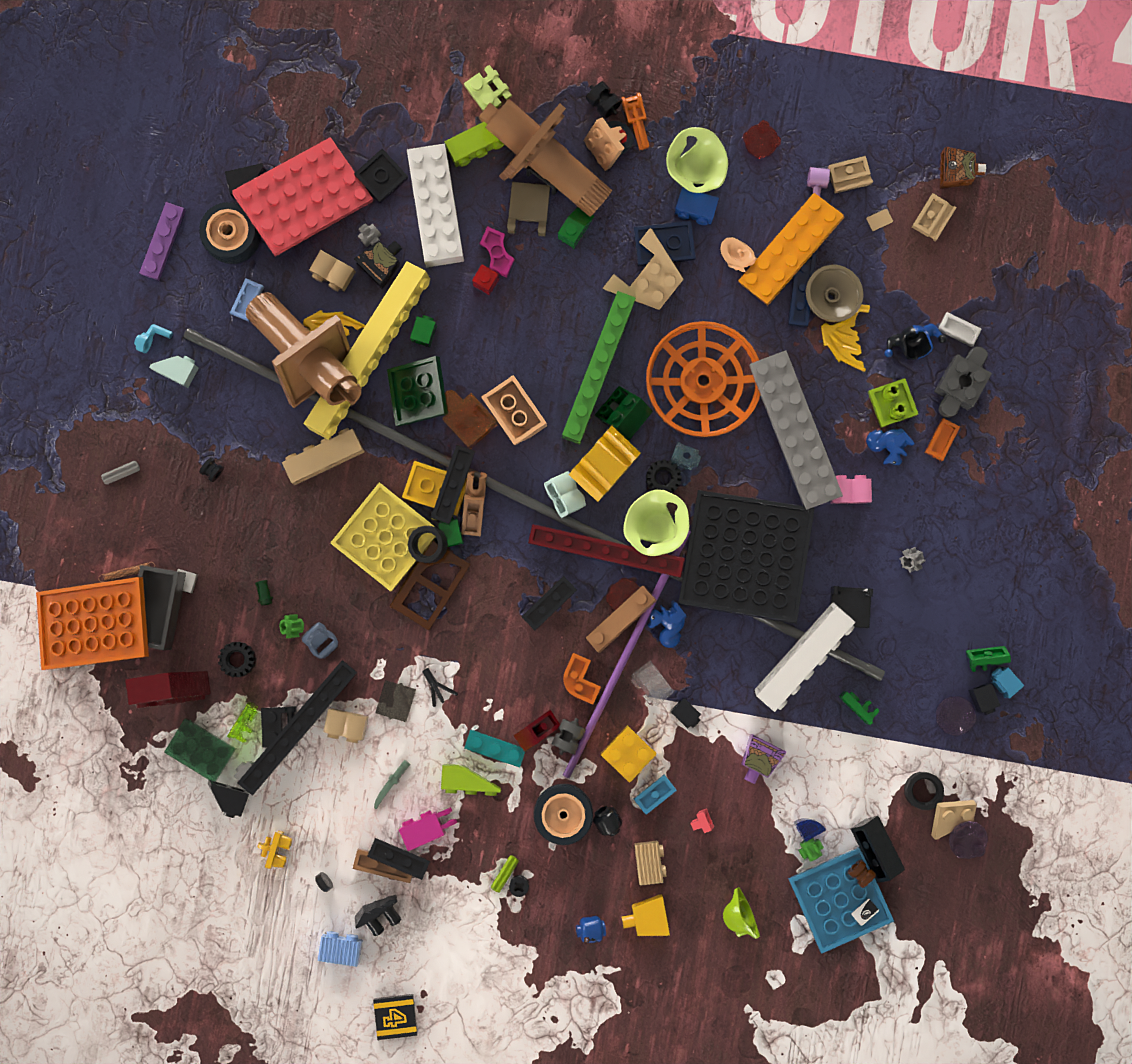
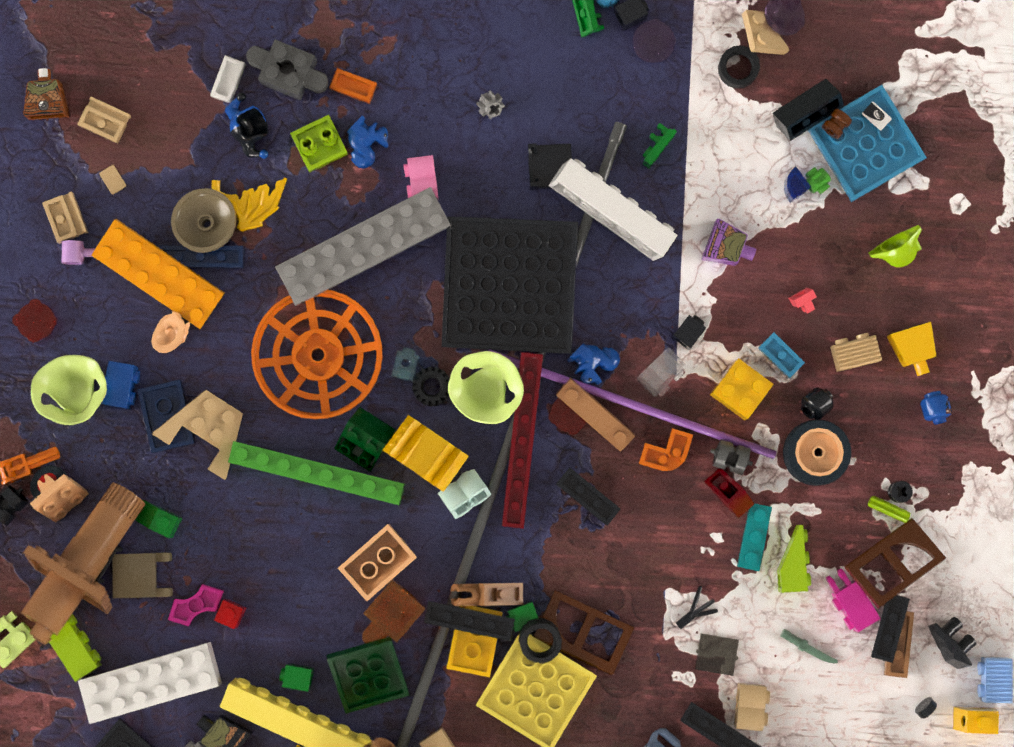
camera: 100 degrees left, 0 degrees up
none -> reddish brown window [844,518,946,609]
none -> yellow torso [953,707,999,734]

